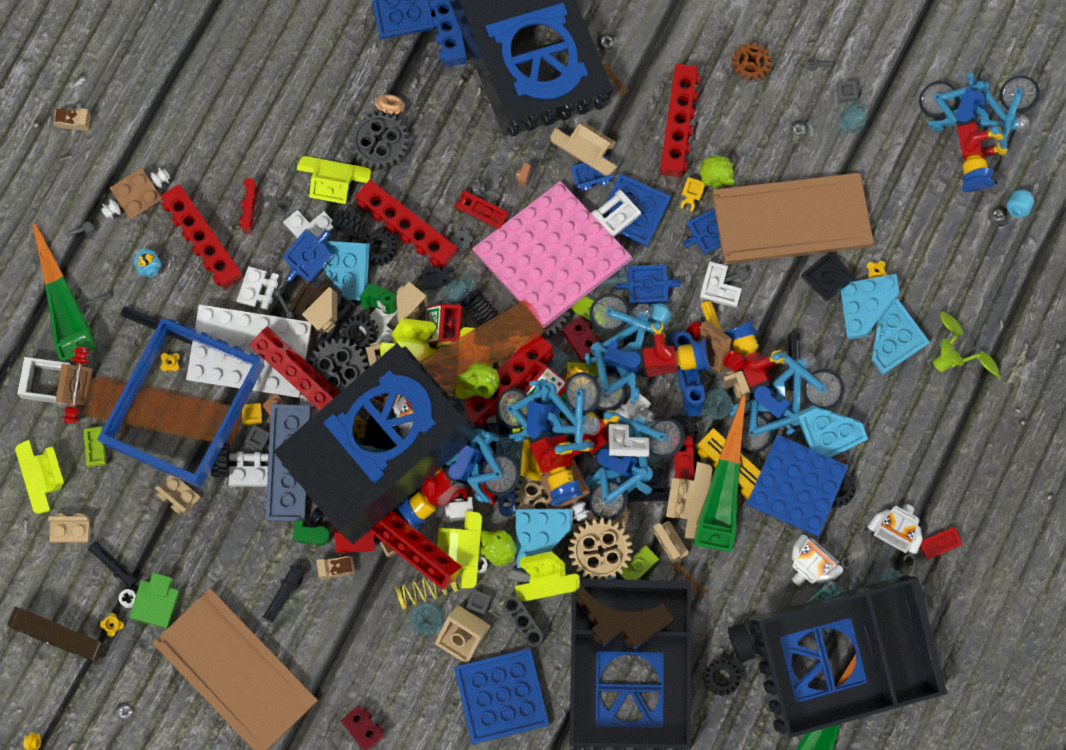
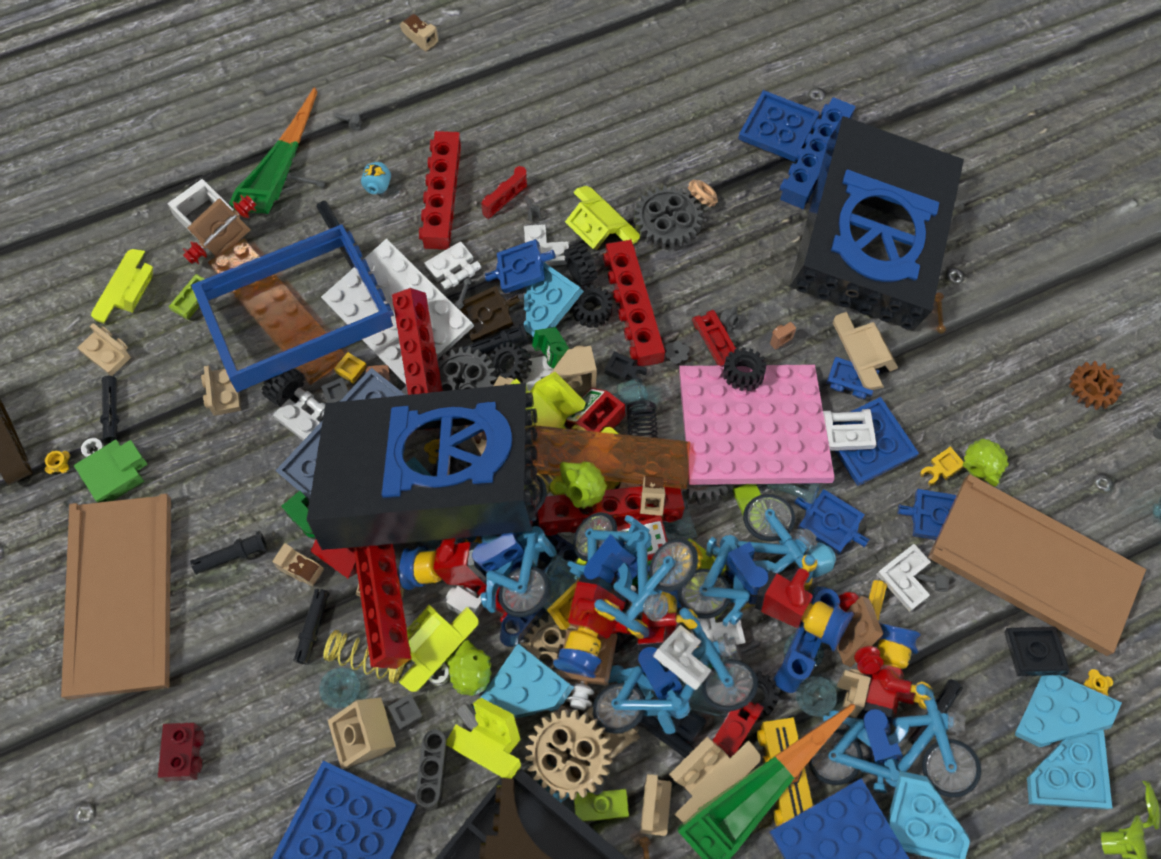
camera: 35 degrees right, 10 degrees down
medium nougat plate [101,168,170,220] -> none
yellow plate [160,353,180,372] -> none
tan slope [302,287,337,334] -> none
dark red brick [562,317,603,363] -> none
red brick [659,64,700,178] -> none
none -> black pin [293,589,330,665]
none -> tan leg [640,476,665,516]
none -> black tyre [723,347,767,391]

